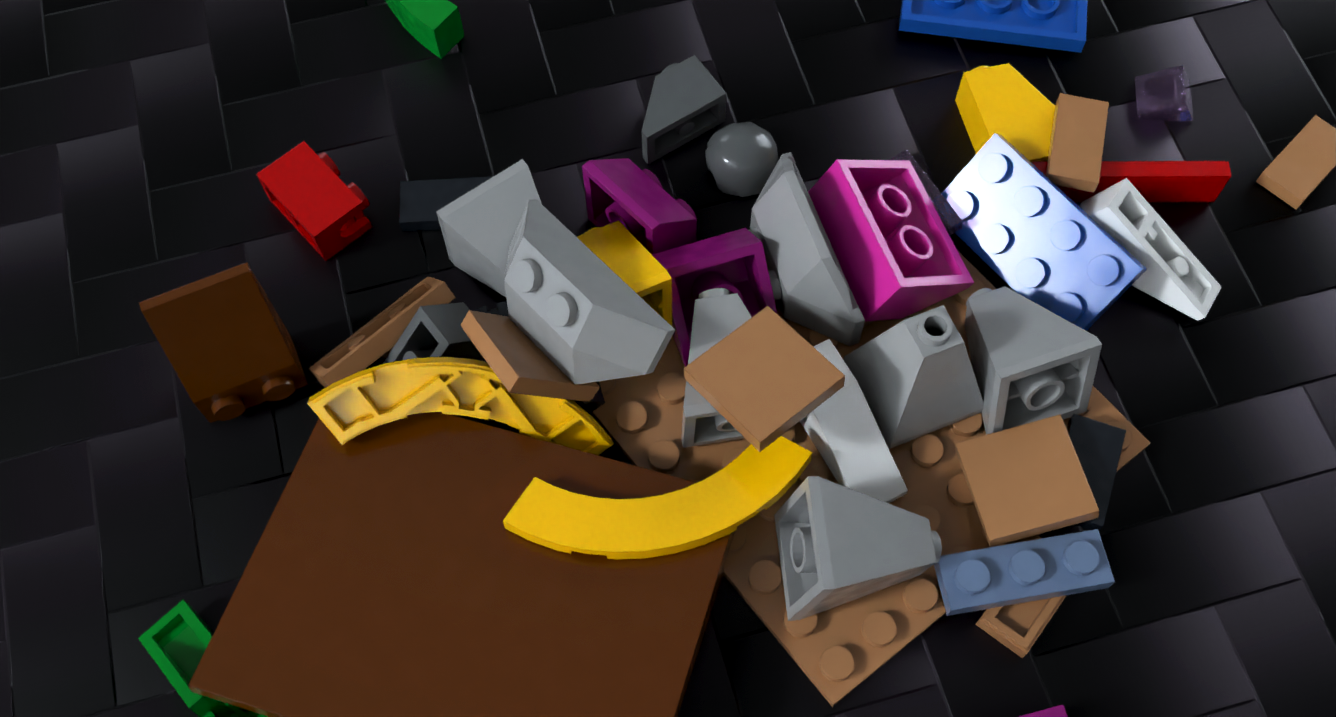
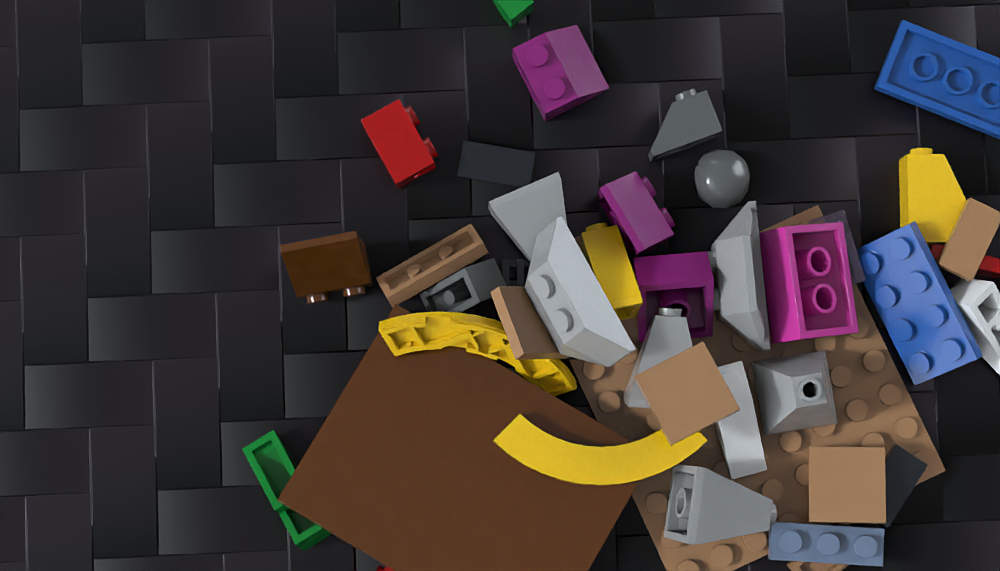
camera: 15 degrees right, 20 degrees up
light grey slope [964,286,1102,435] -> none
none -> magenta slope [512,25,610,121]

